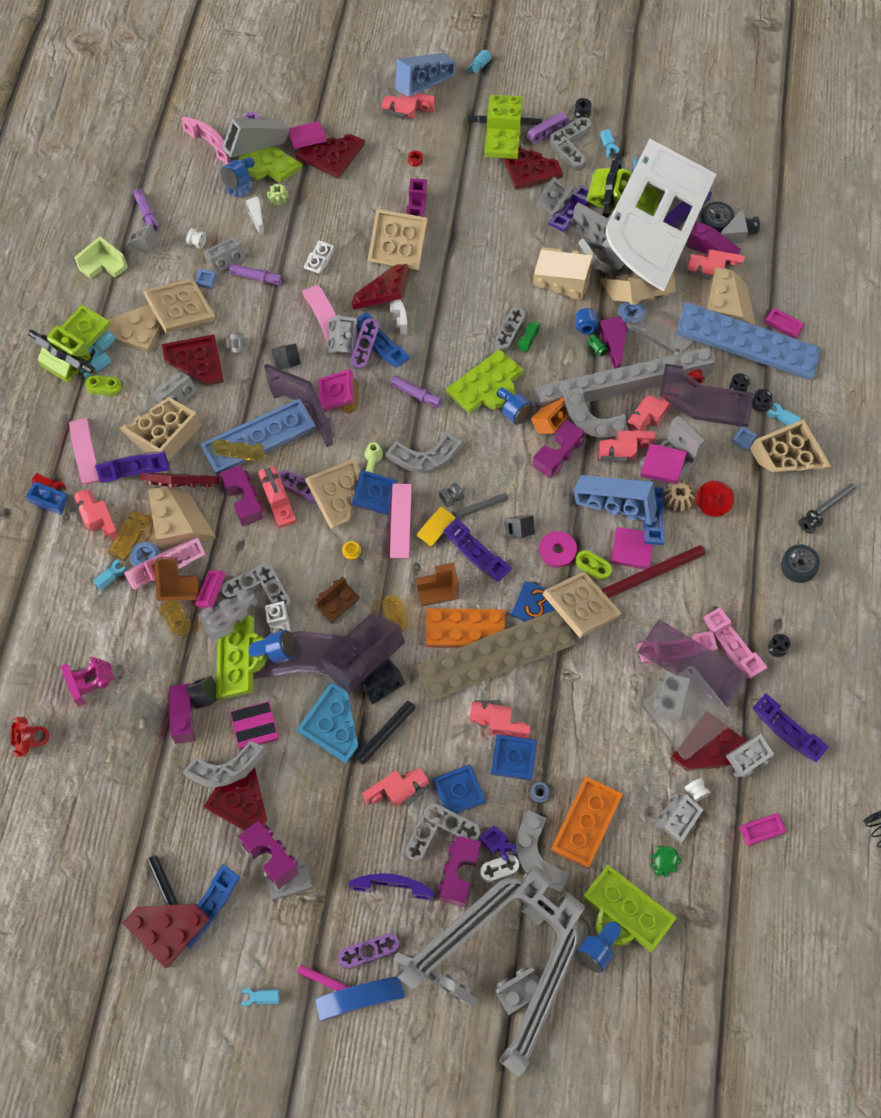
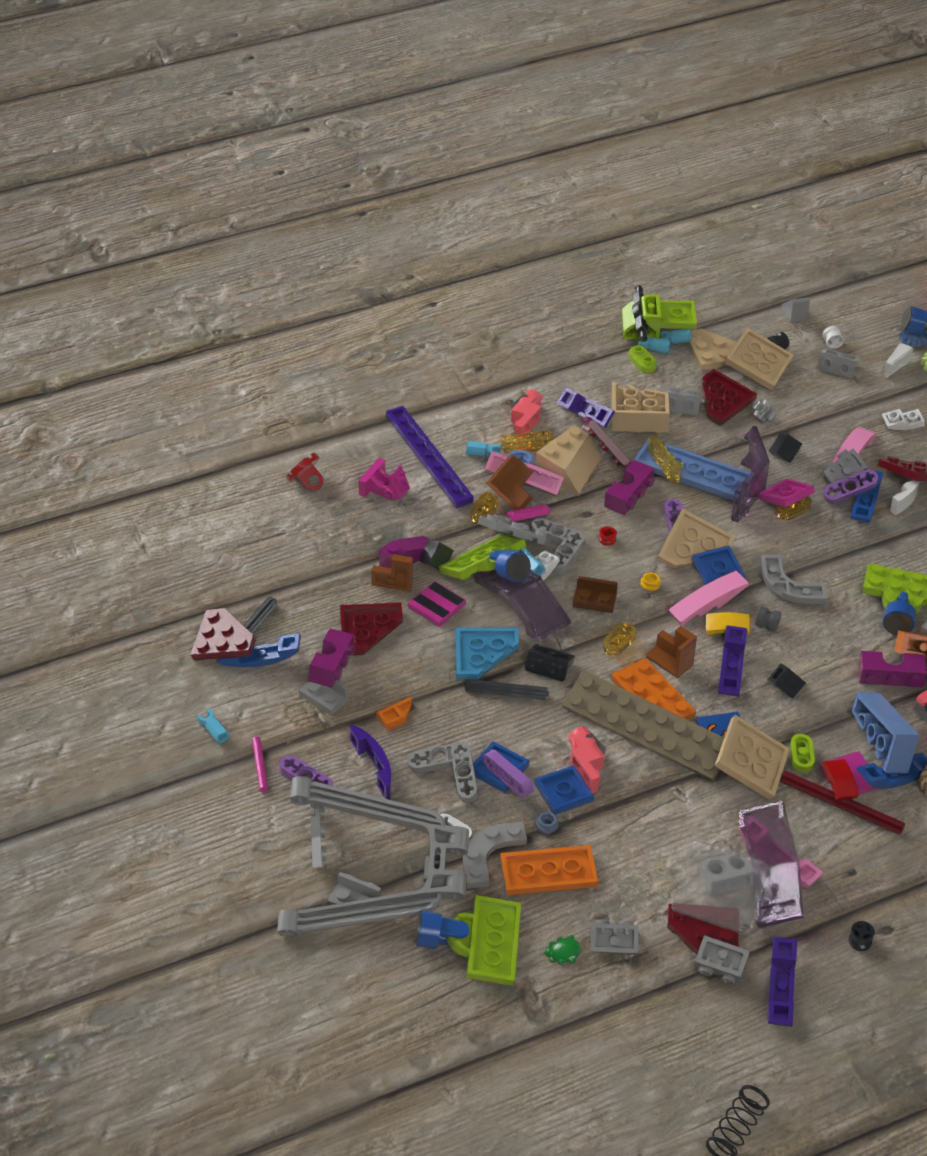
camera: 55 degrees right, 20 degrees down
blue slope [26,481,68,515] -> none
red bar [32,473,66,490] -> none
bright pink slope [69,417,99,485] -> none
yellowish green panel [75,236,128,279] -> none
medium lavender pin [133,188,160,232] -> none
light grey plate [183,741,267,787] -> none
medium blue tile [195,269,217,290] -> none
medium lavender pin [230,263,283,286] -> none
coral plate [258,466,297,529] -> none
blue slope [315,976,405,1021] -> none
clear purple slope [318,613,405,692] -> none
coral plate [362,768,429,806] -> none
yellowish green bar [365,442,383,473] -> none
medium lavender pin [390,375,443,409] -> none
magenta arch [437,836,481,908] -> none
dark grey bar [454,493,508,519] -> none
dark purple plate [479,825,517,862] -> none
dark pink tile [539,531,577,568] -> none
white wheel [685,778,711,802] -> none
bright pink slope [704,607,767,678] -> none
dark pink tile [739,813,787,847] -> none
none -> dark orange plate [371,554,413,592]
none -> orange tile [376,697,412,731]
none -> dark purple plate [386,406,474,508]
none -> medium lavender beam [482,749,534,798]
none -> medium azure bar [521,548,545,577]
none -> red bush [599,526,617,546]
none -> black wheel [767,332,790,349]
none -> red slope [823,759,859,801]

